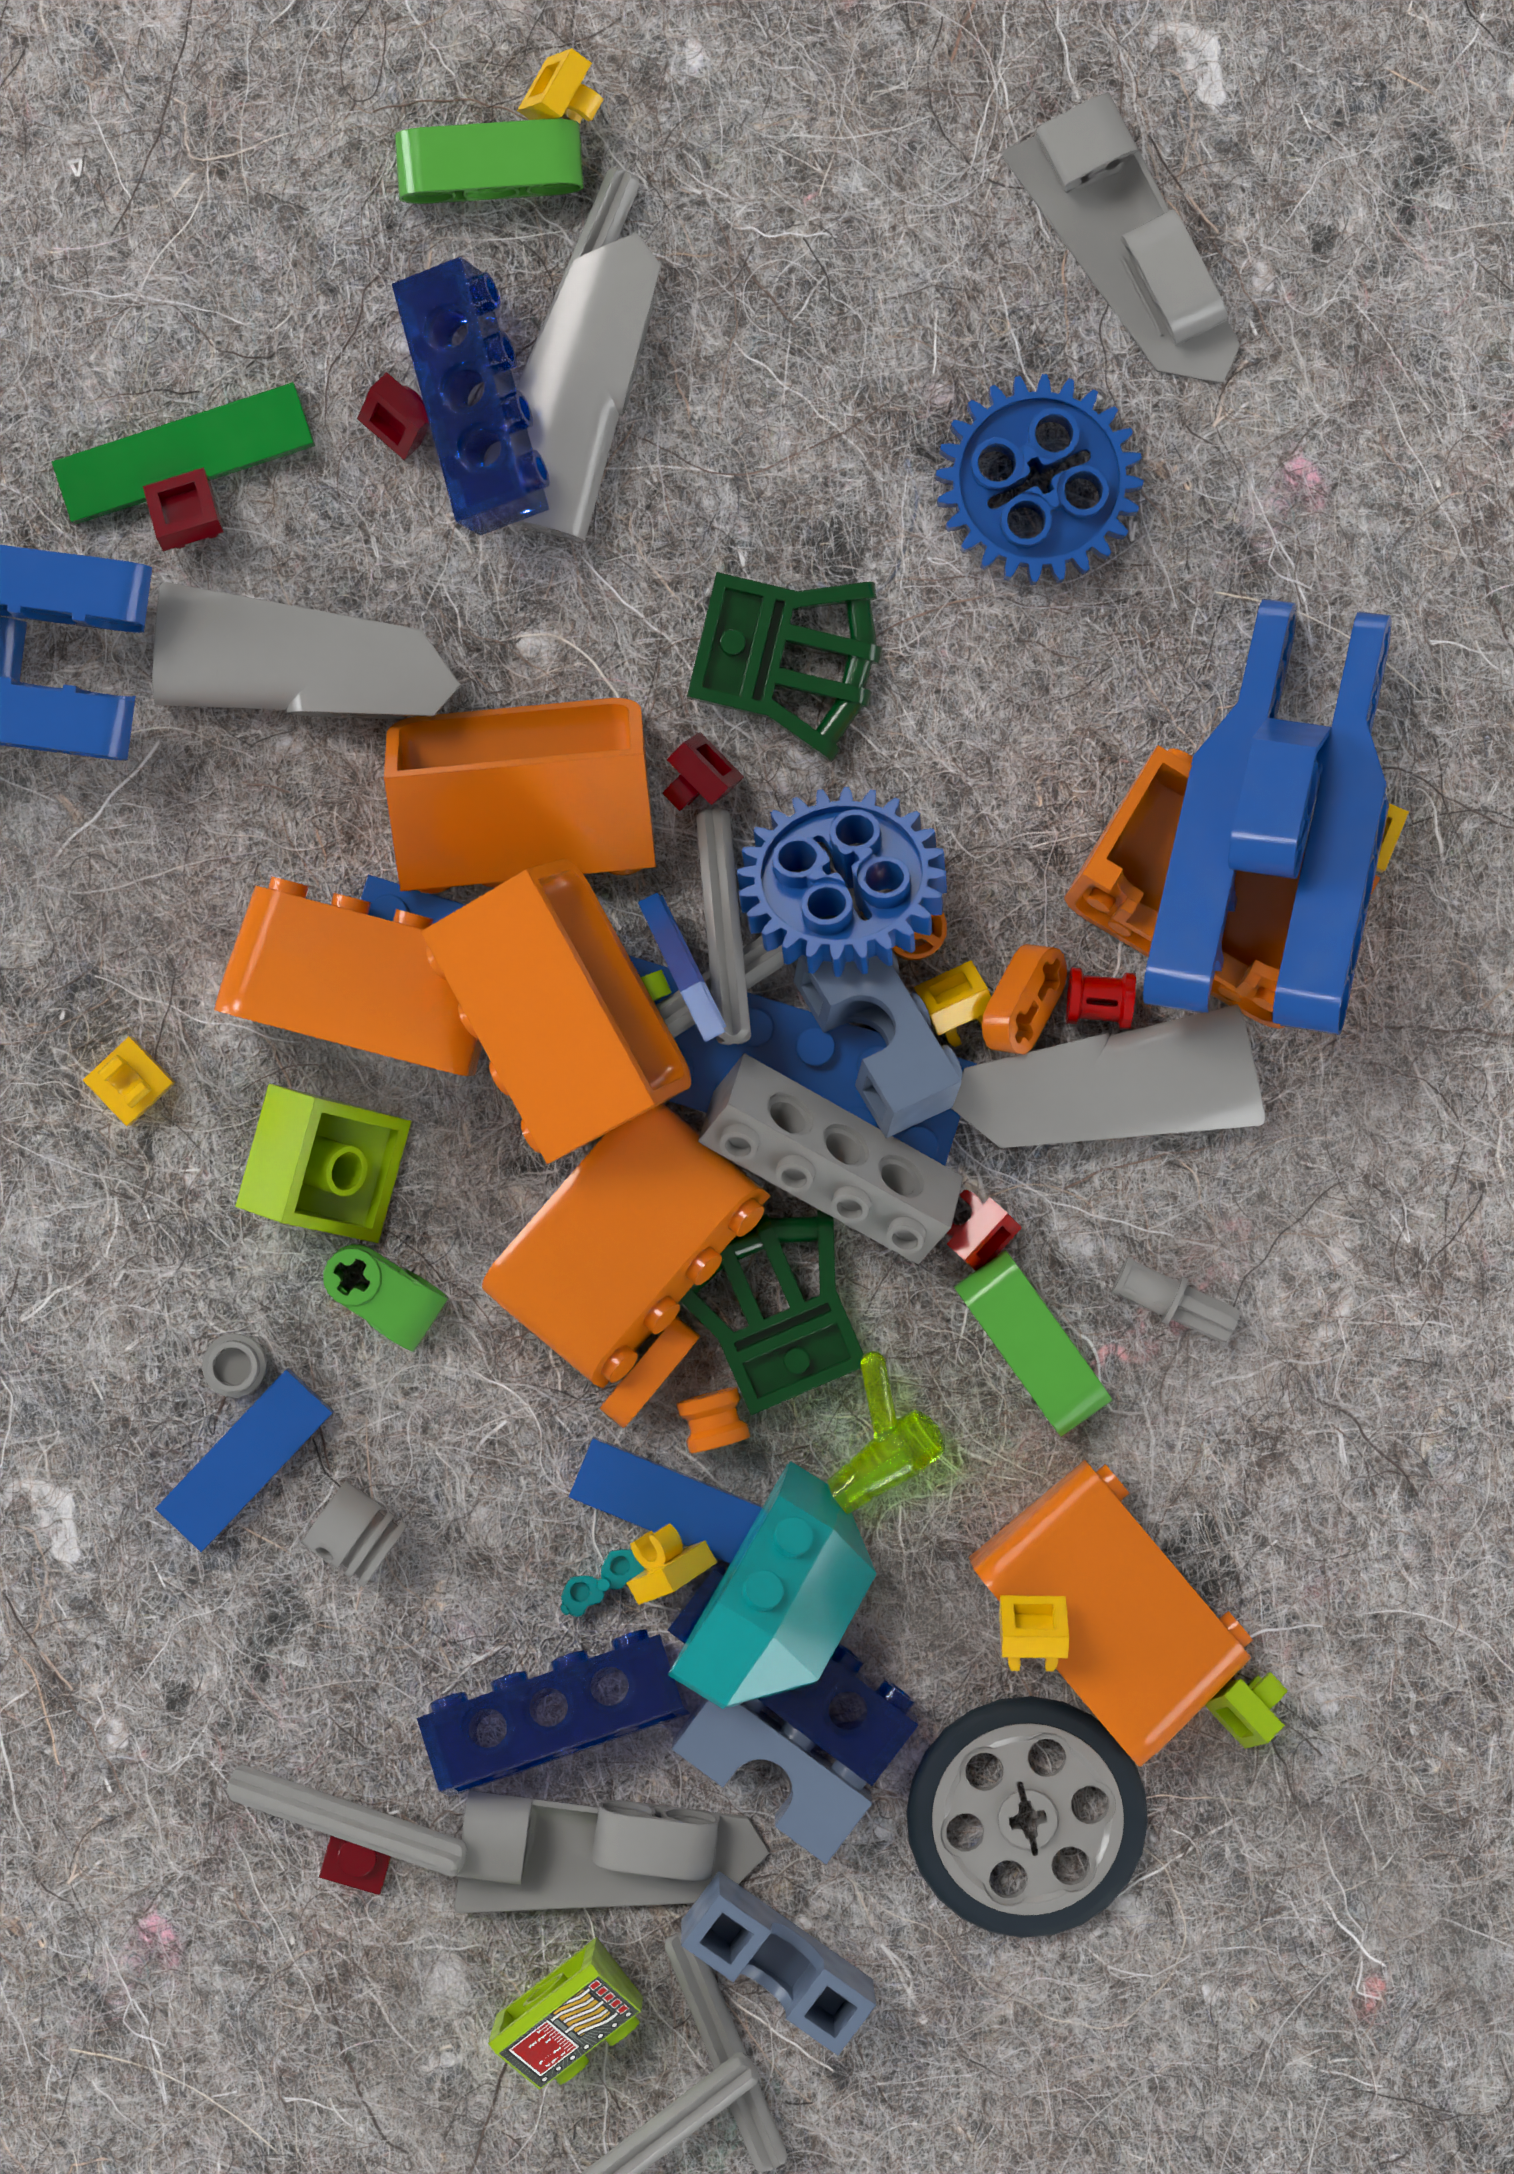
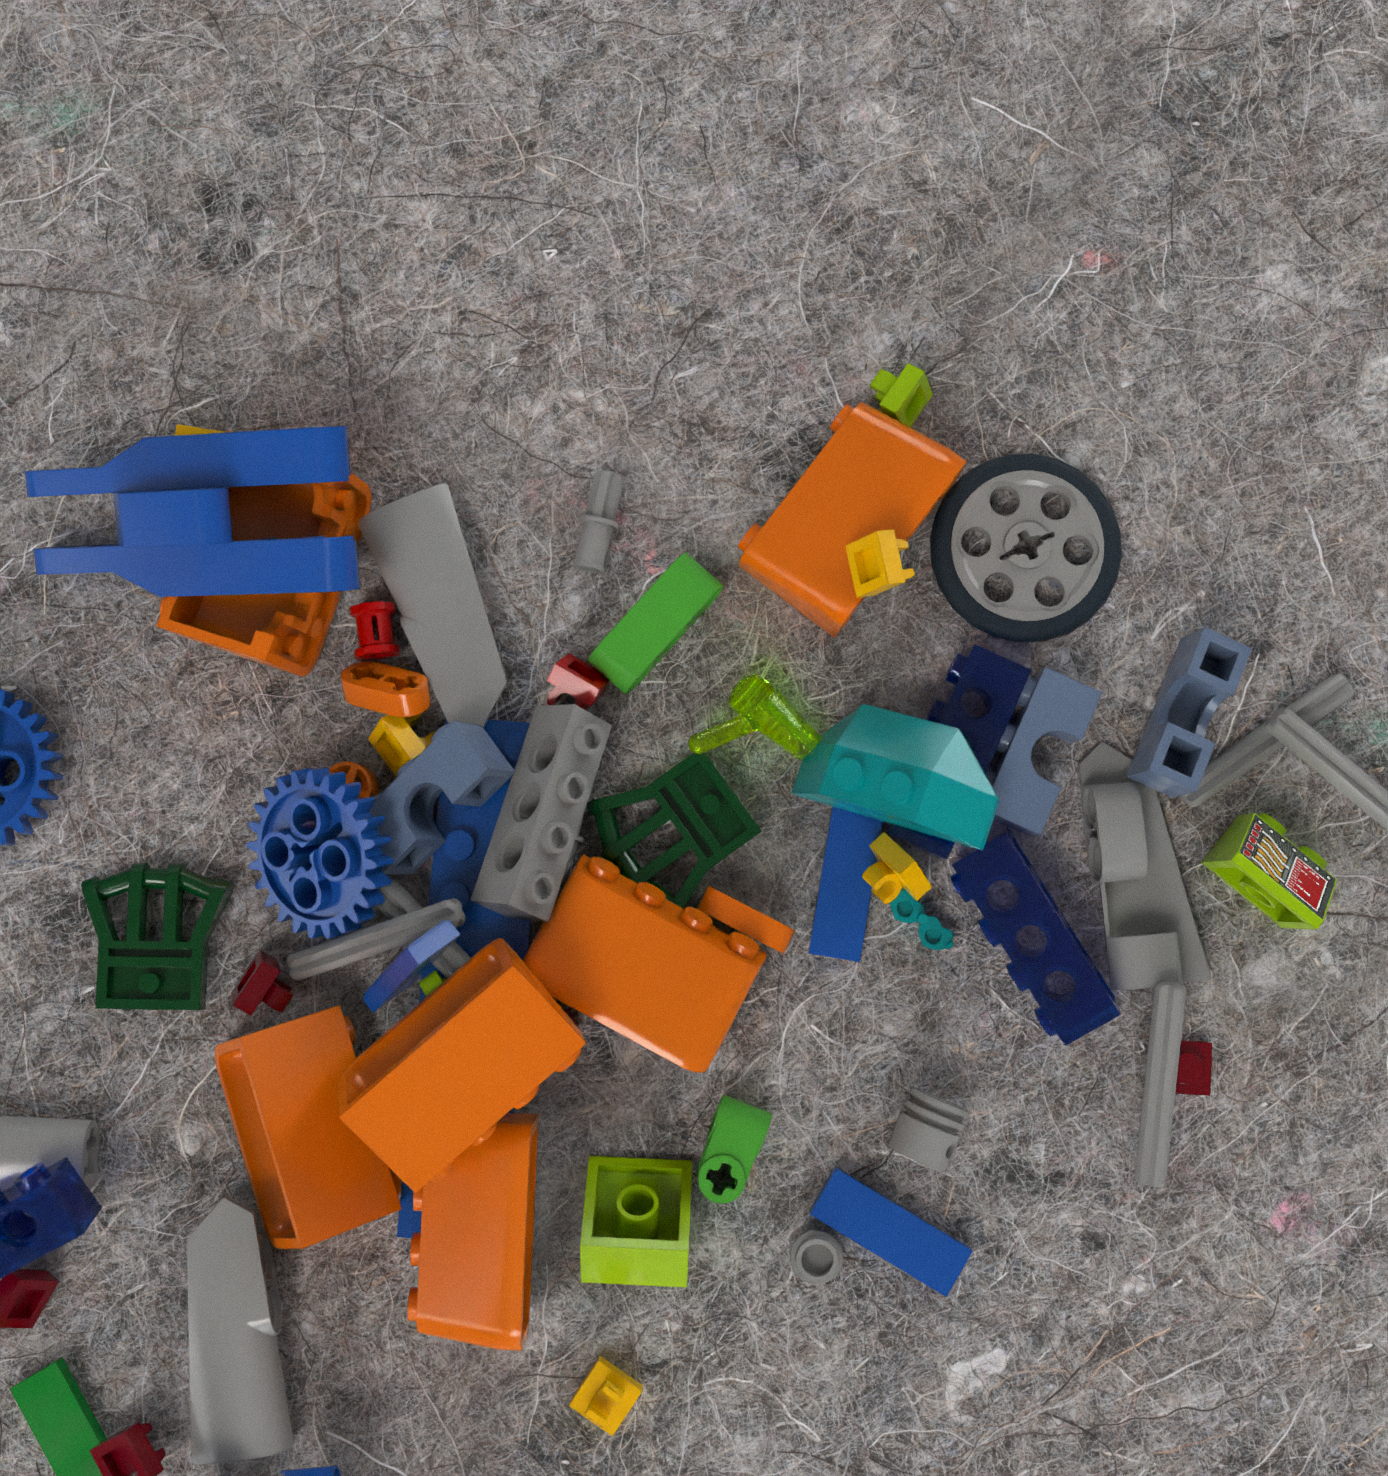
camera: 100 degrees left, 5 degrees down
orange wheel [676,1387,751,1453] -> none

